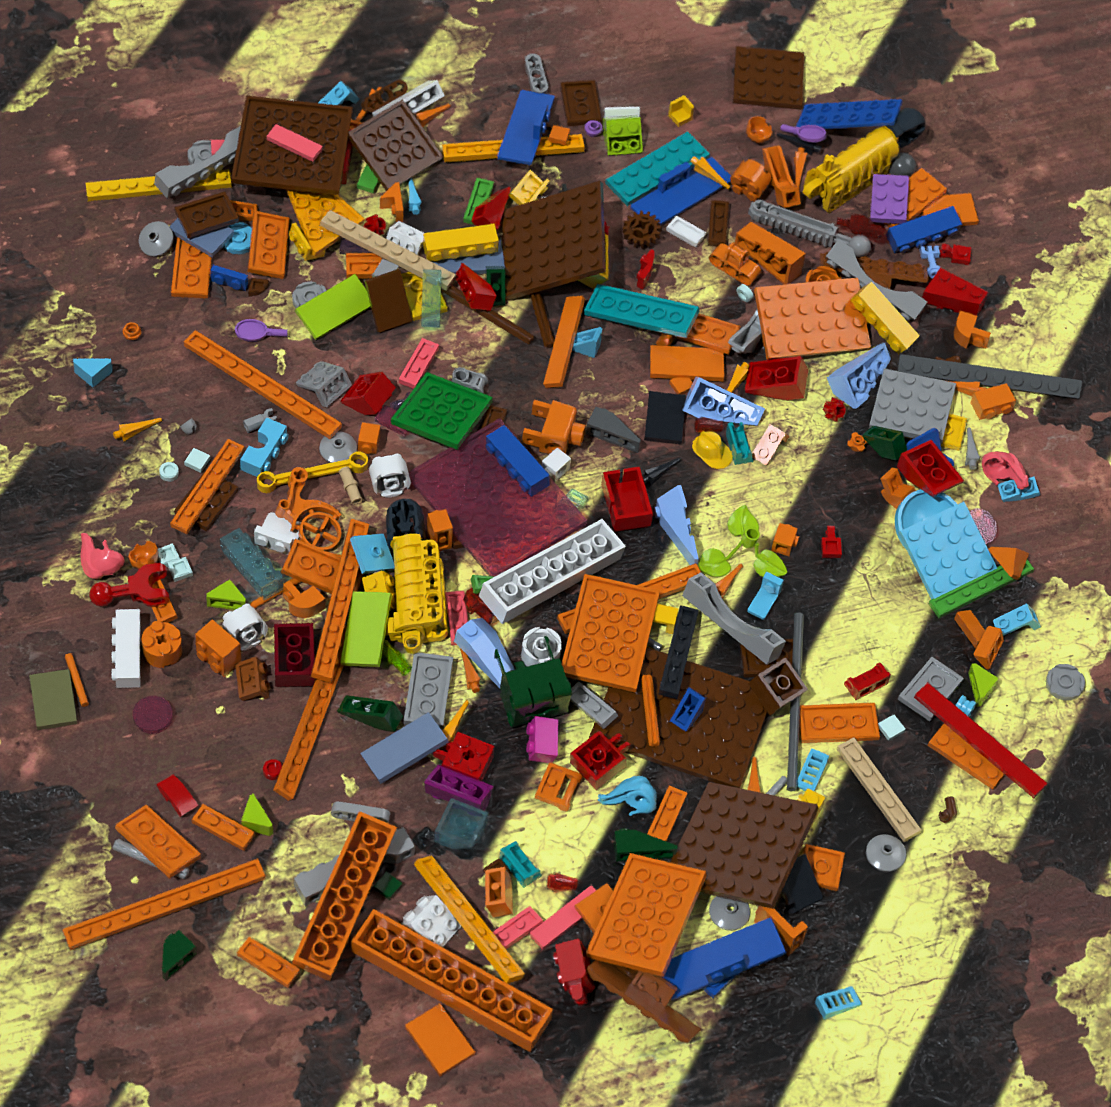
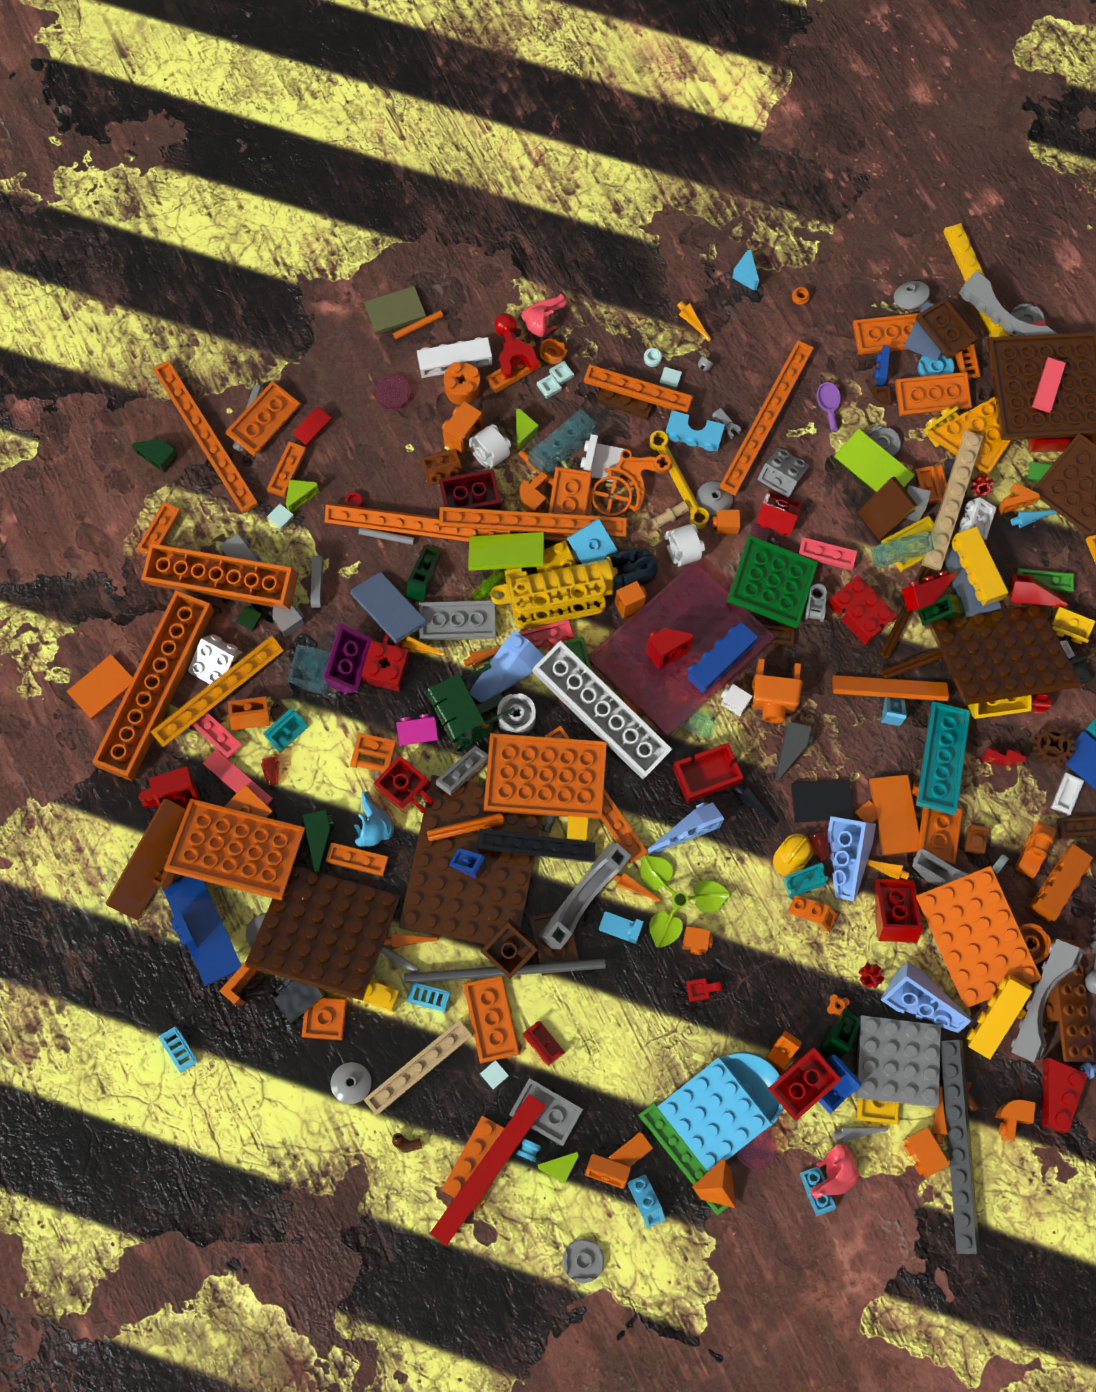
camera: 85 degrees right, 15 degrees up
none -> light aqua tile [267,504,294,530]
none -> light grey bar [358,527,415,545]
none -> red slope [646,628,694,670]
none -> red piece [827,575,897,646]
none -> dark orange bracket [964,823,991,855]

